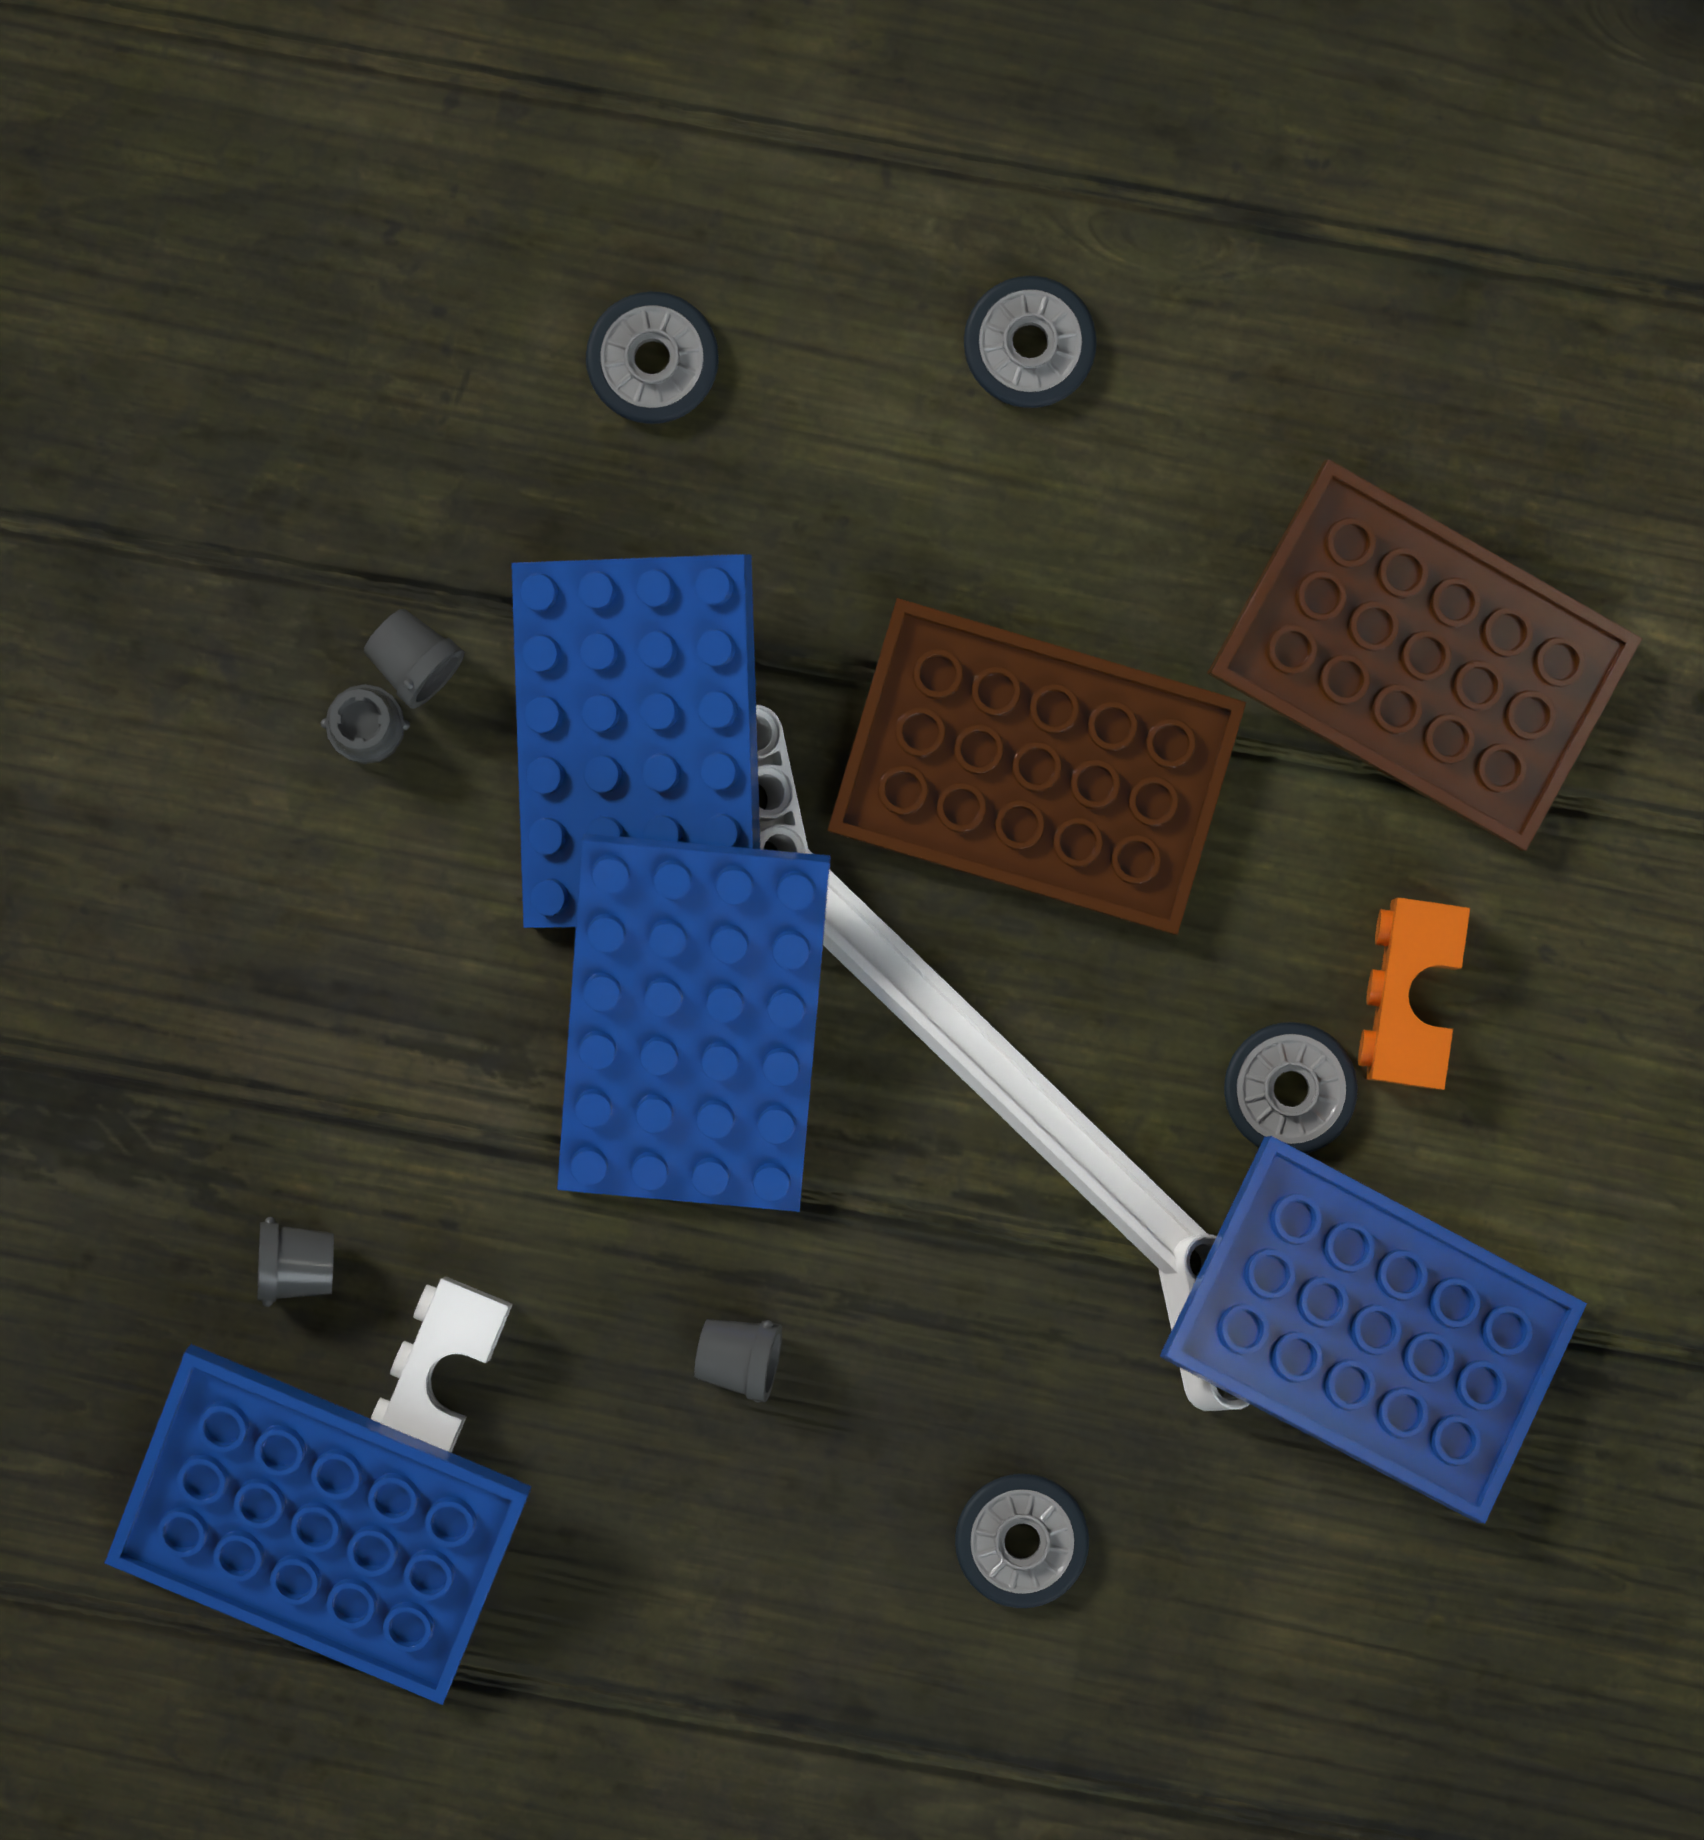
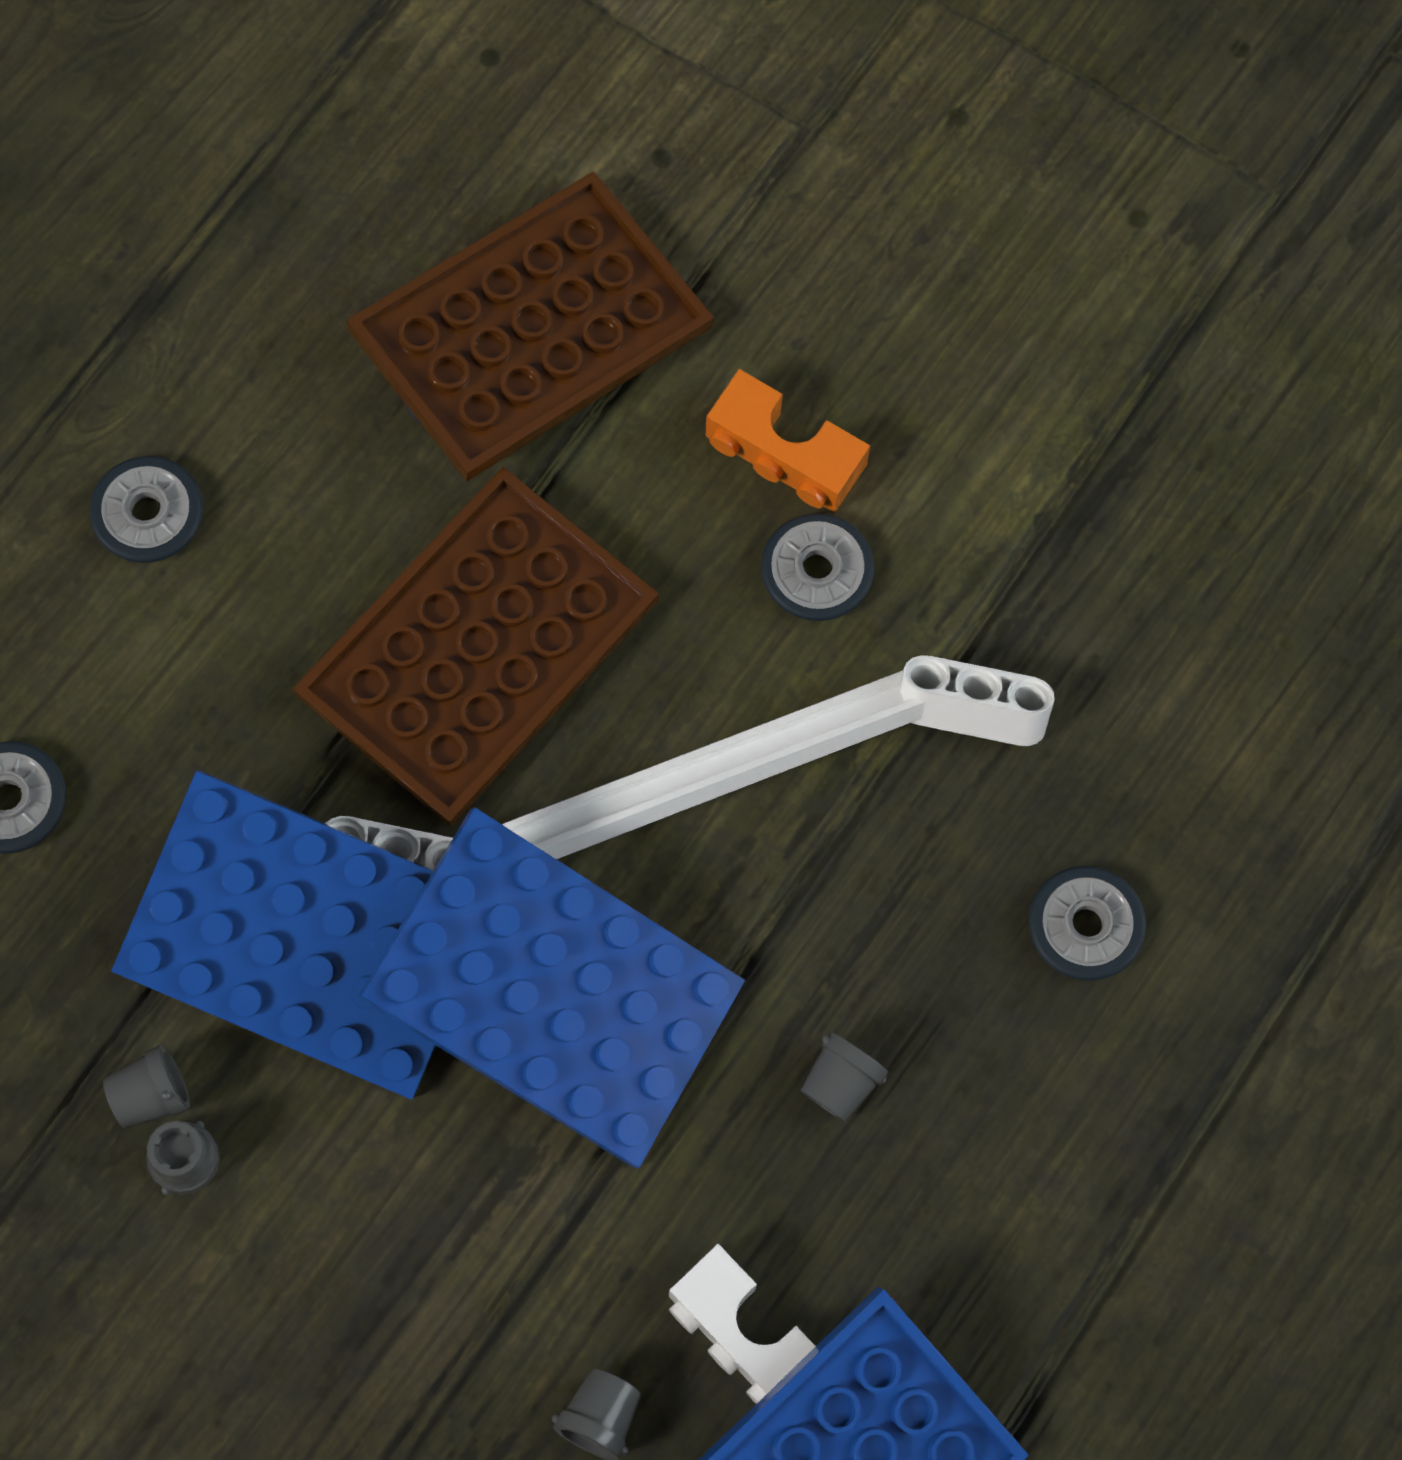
camera: 70 degrees left, 15 degrees down
blue plate [1159,1136,1587,1523] -> none

